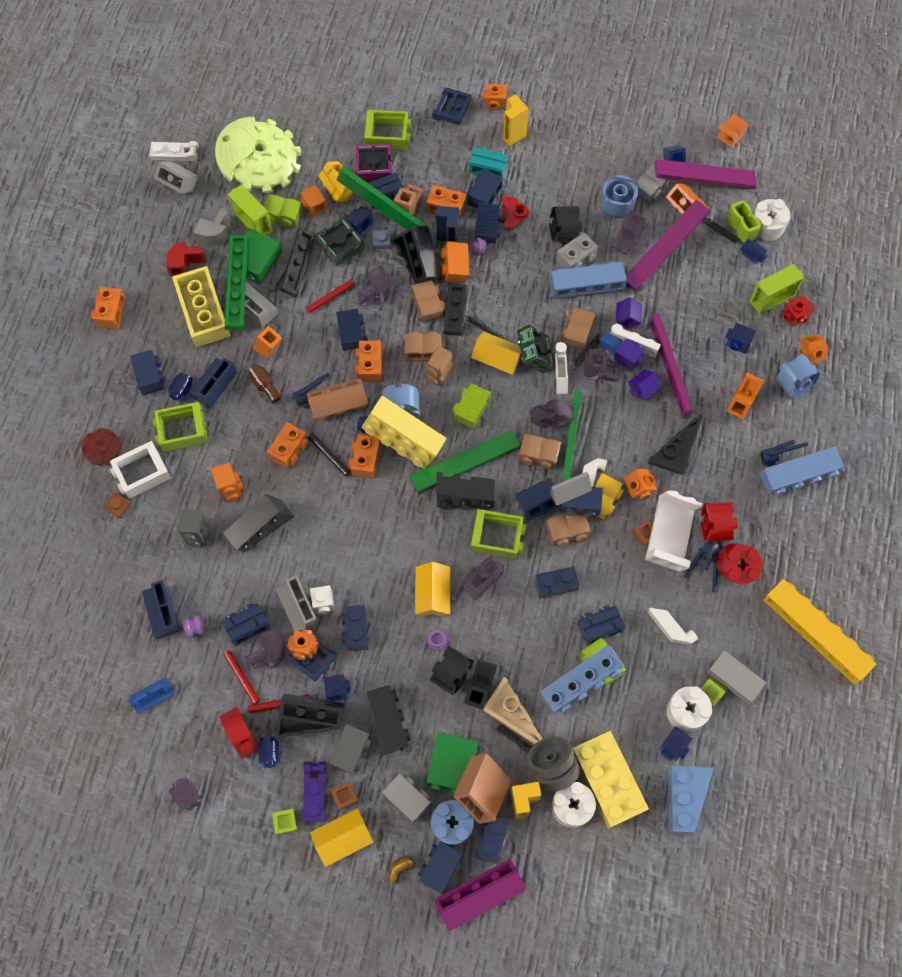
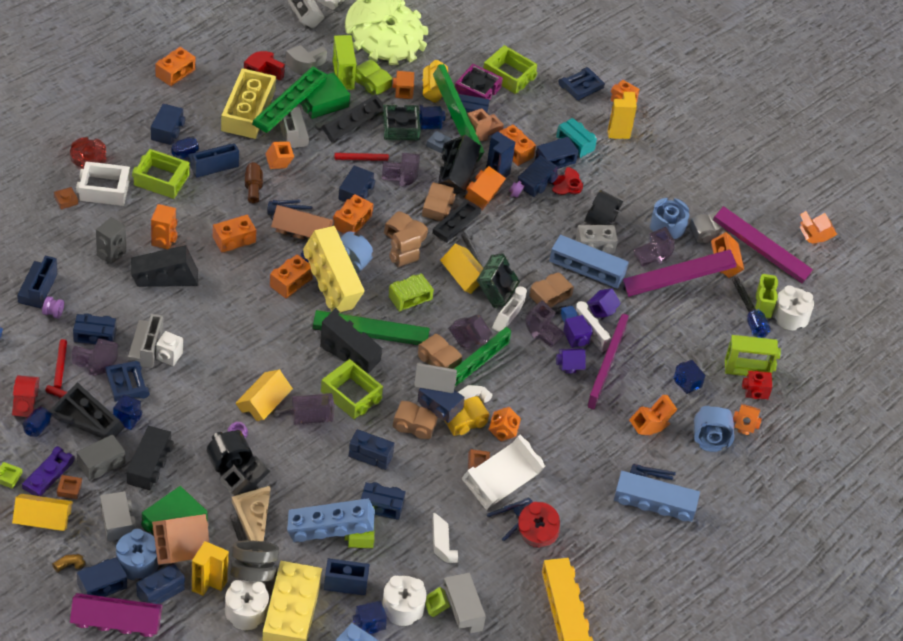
camera: 25 degrees right, 20 degrees down
orange brick [287,629,318,660] -> none
black bar [308,433,351,477] -> none
dark blue brick [342,605,368,651] -> none
dark blue brick [515,478,561,521] -> none
black wing [648,415,703,475] -> none
clear blue brick [663,145,686,163] -> none
red brick [701,502,738,542] -> none
none -> dark blue brick [324,558,370,596]

